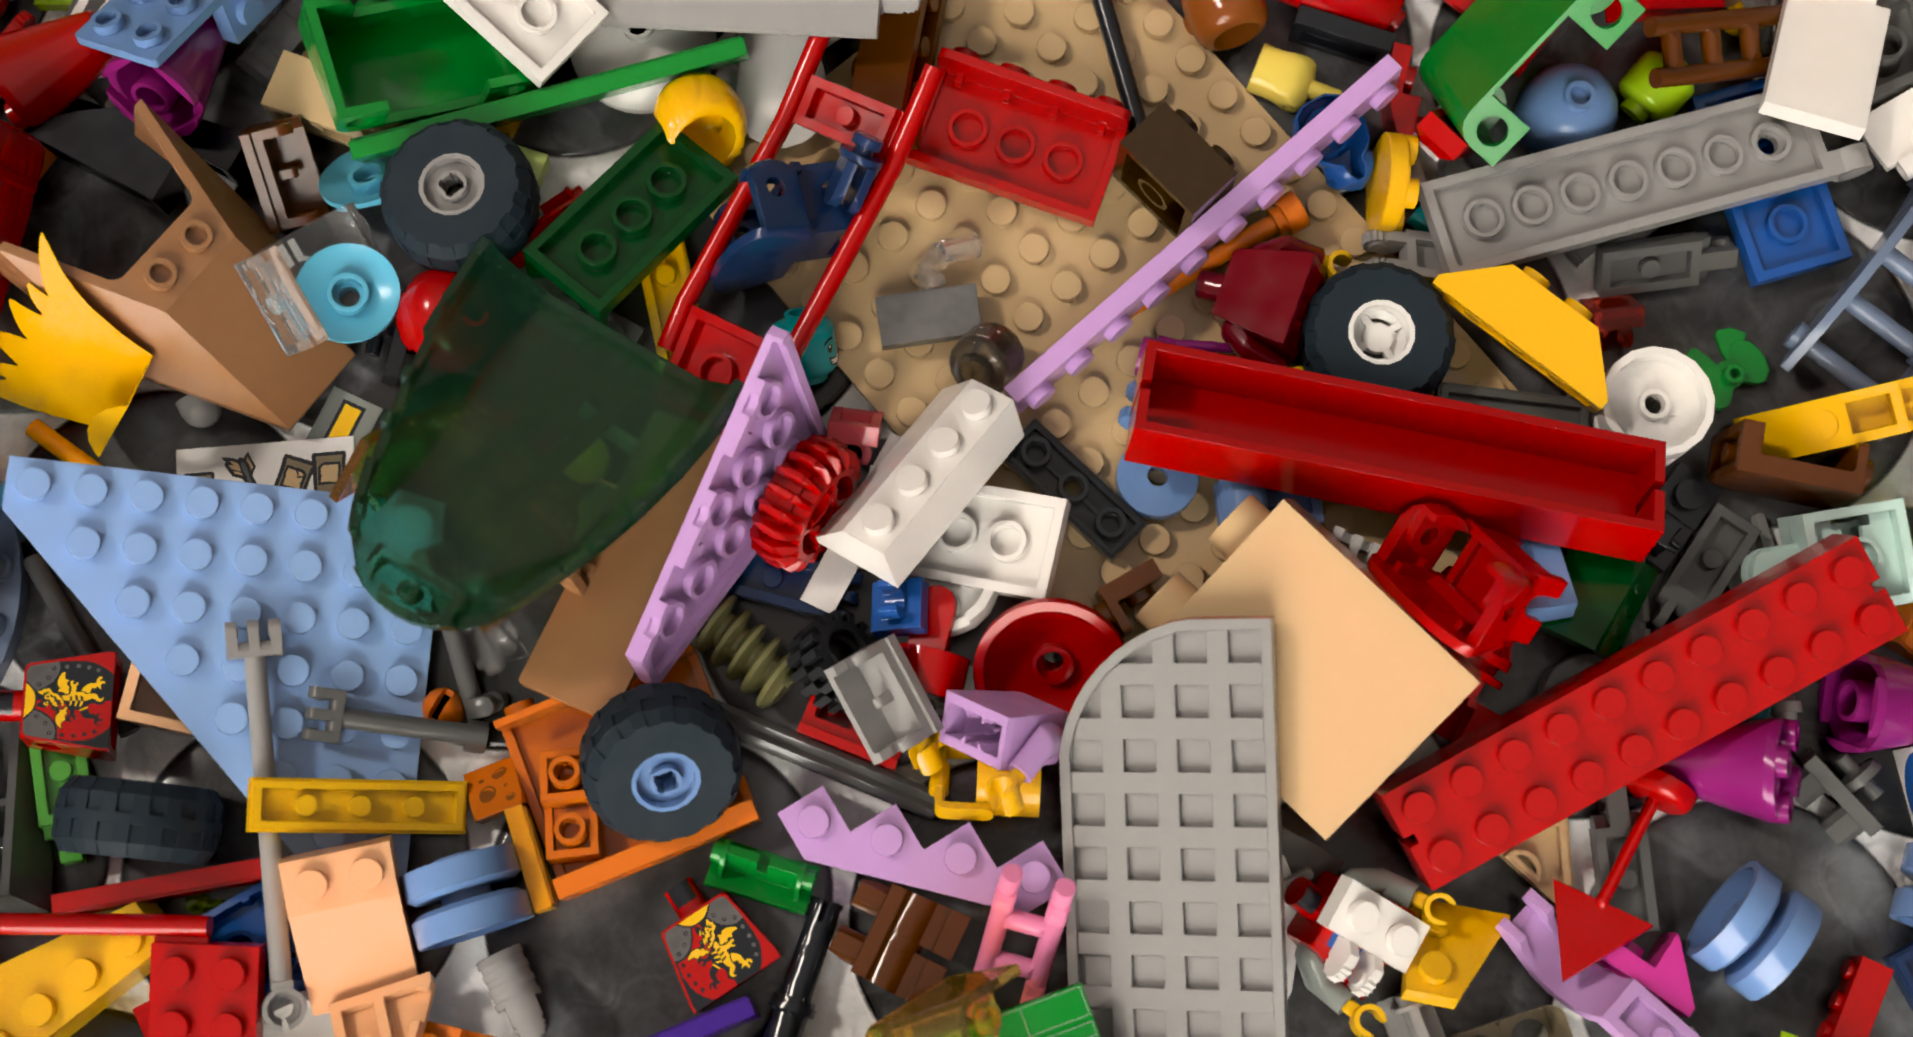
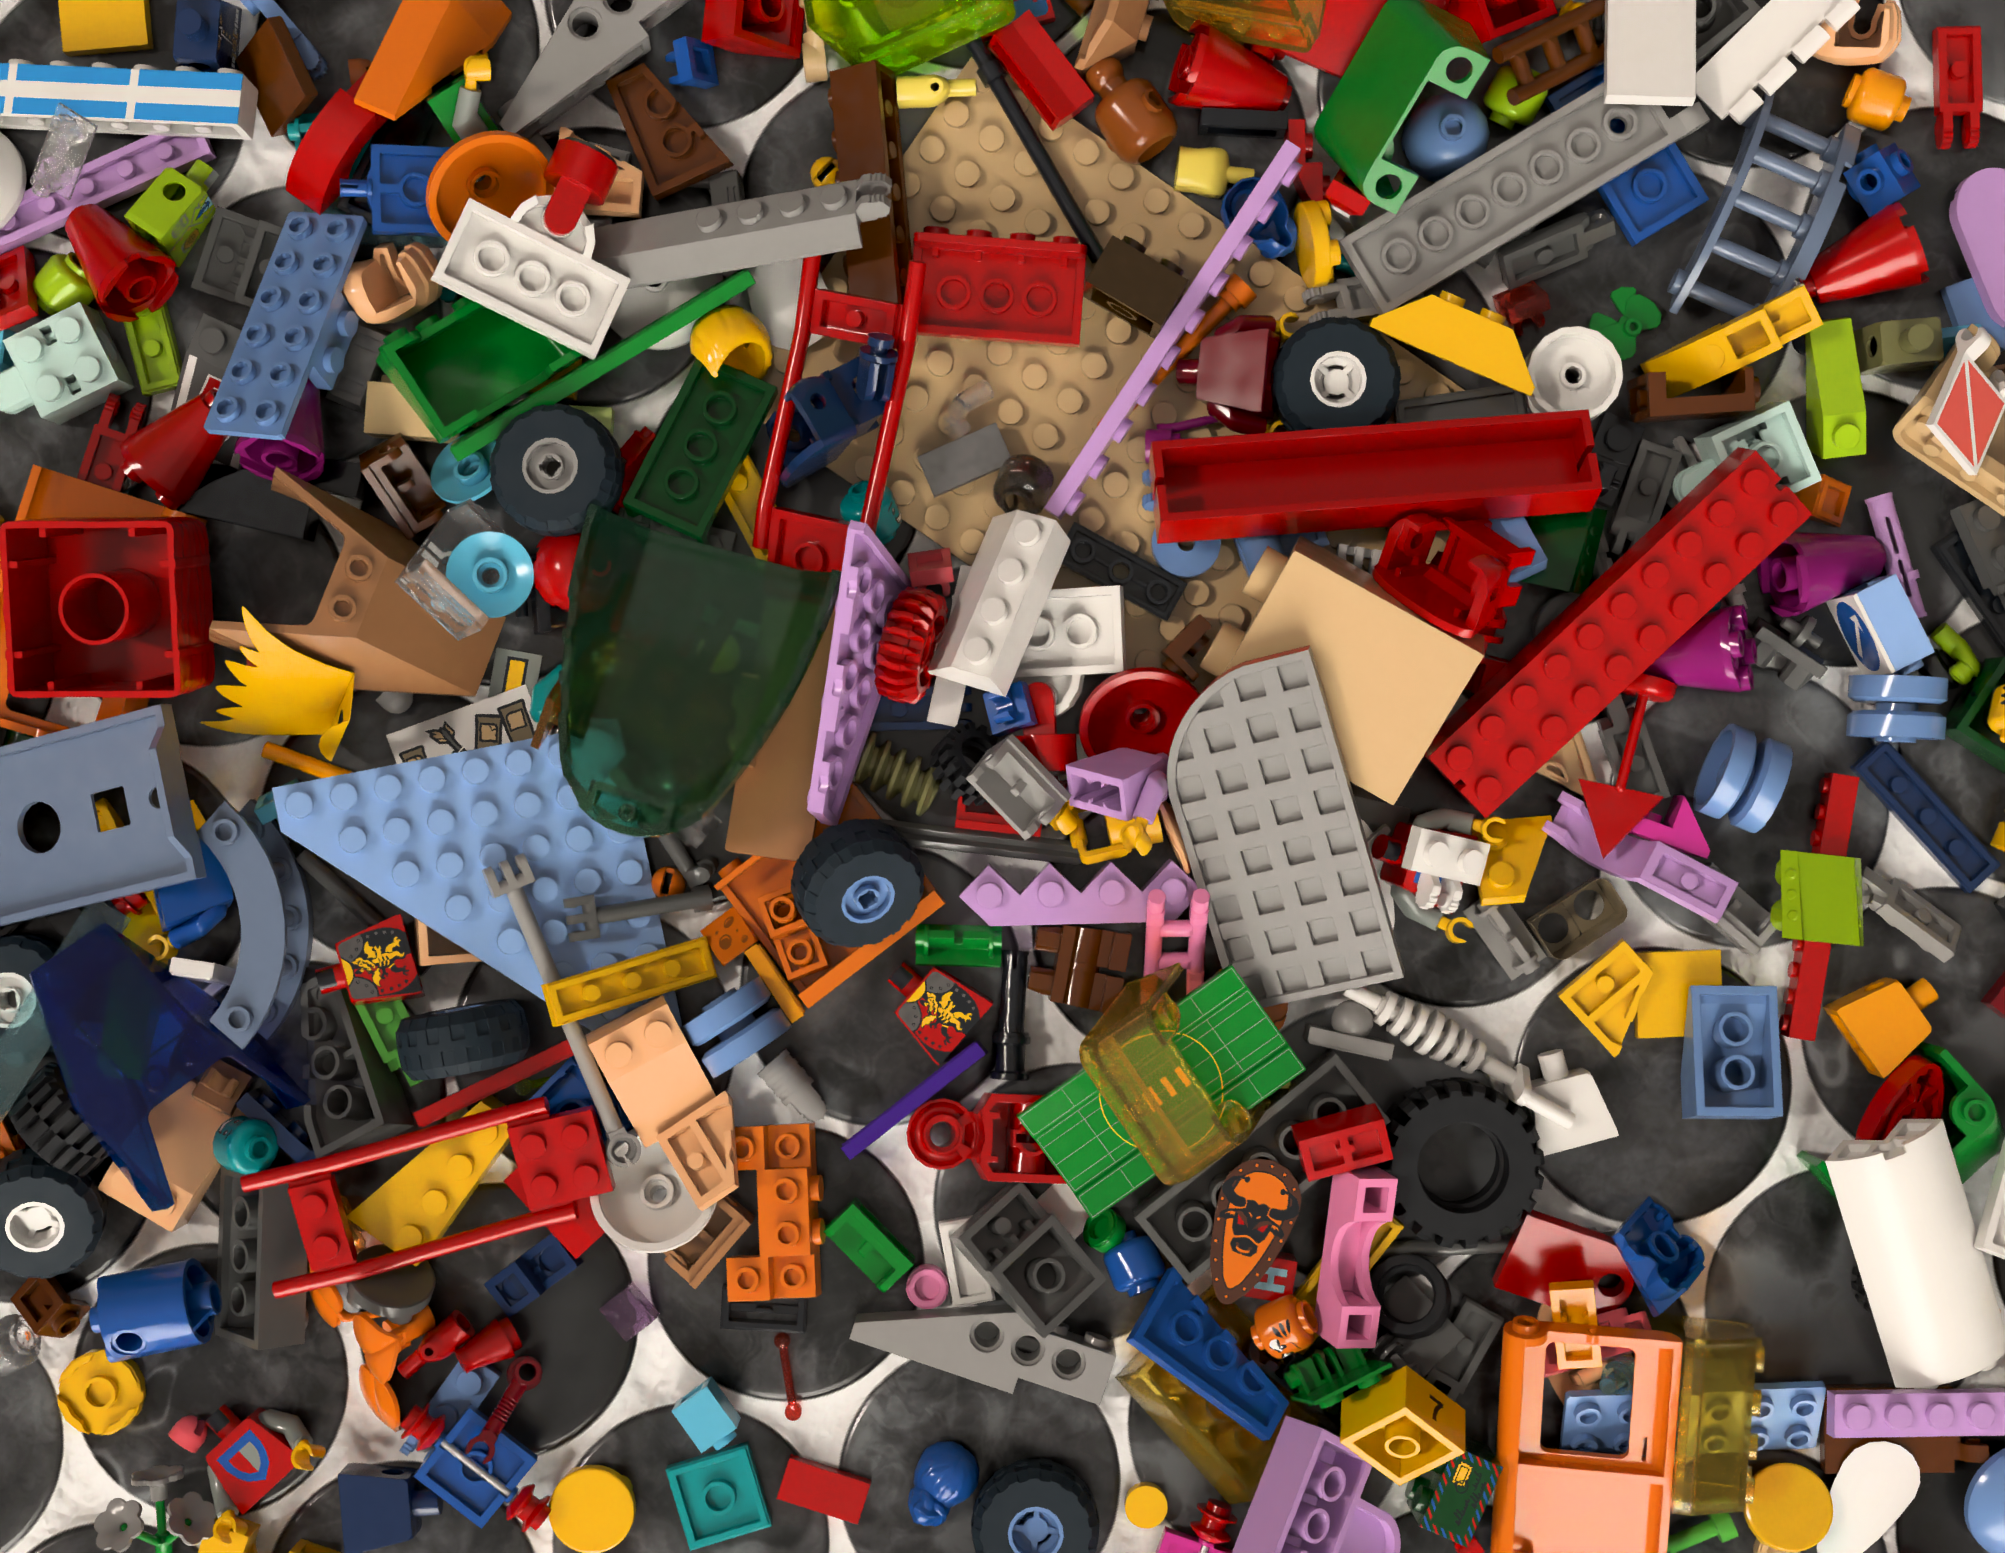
camera: 15 degrees left, 10 degrees up
none -> light nougat dish [1158,800,1191,874]

